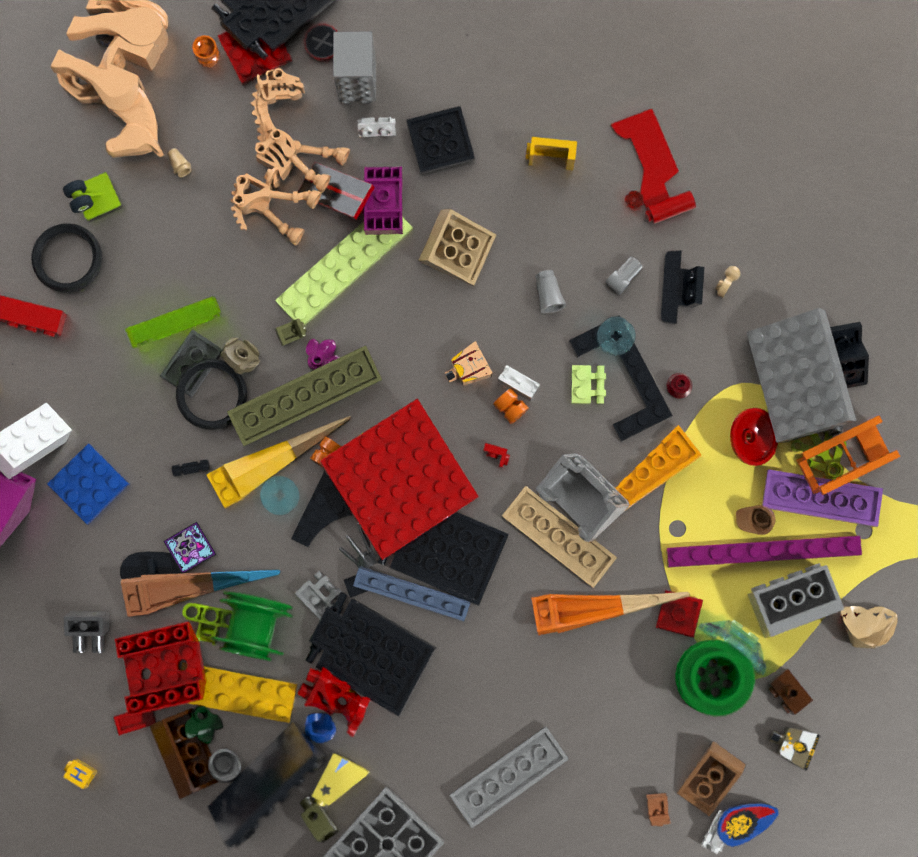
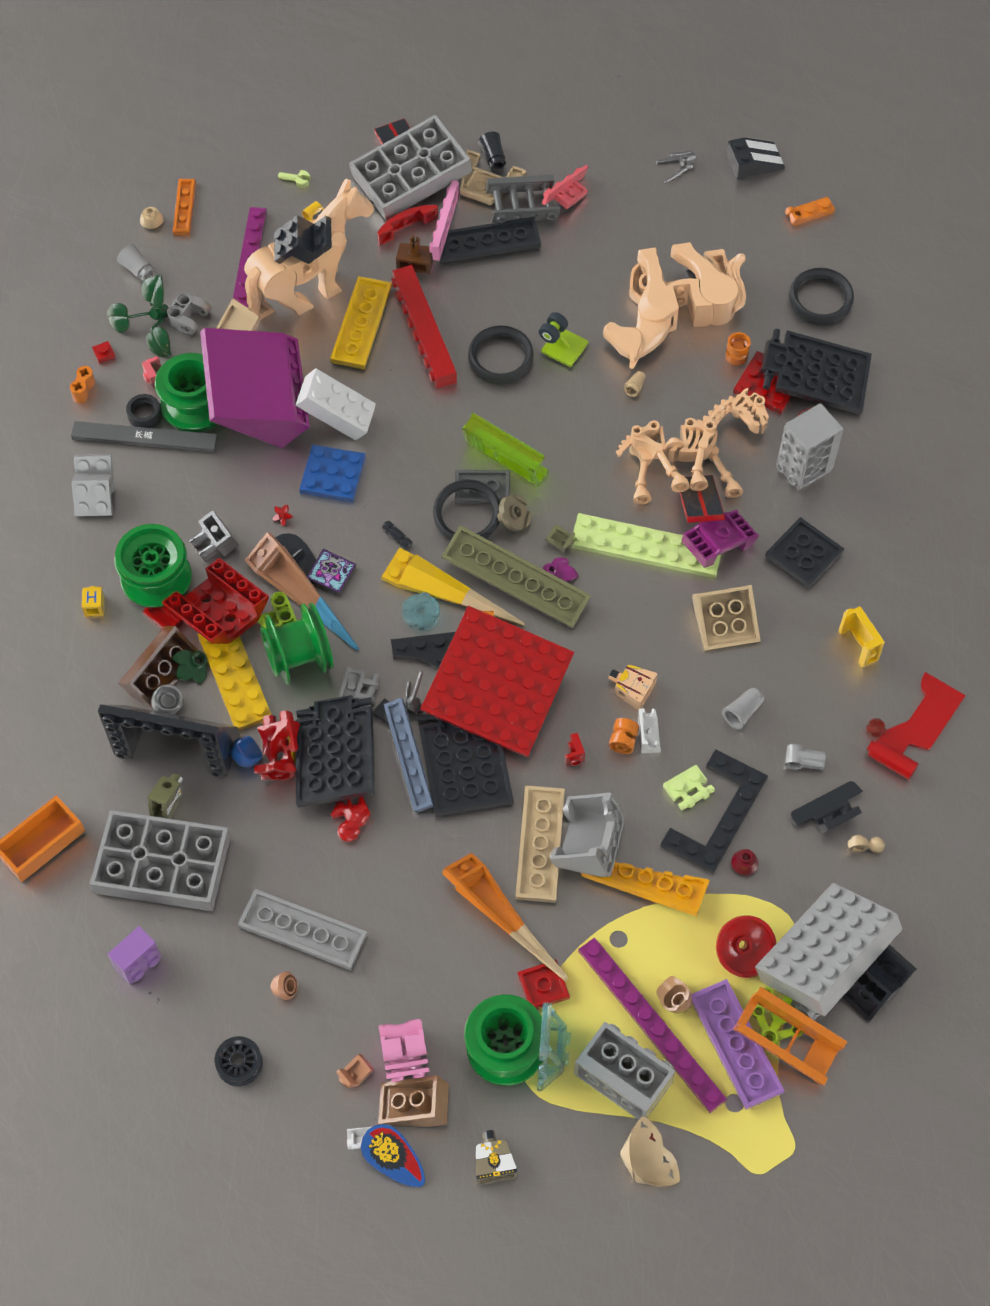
camera: 55 degrees right, 20 degrees down
light yellow slope [312,753,369,806] -> none
white hinge [357,117,396,137] -> none
clear light blue plate [597,317,636,356] -> none
reddish brown brick [767,669,813,715] -> none
none -> green wheel [114,524,192,608]
none -> nougat cone [271,971,298,1000]
none -> red plant [272,505,293,527]
none -> red animal [330,797,371,842]
none -> bright pink piece [379,1018,429,1082]

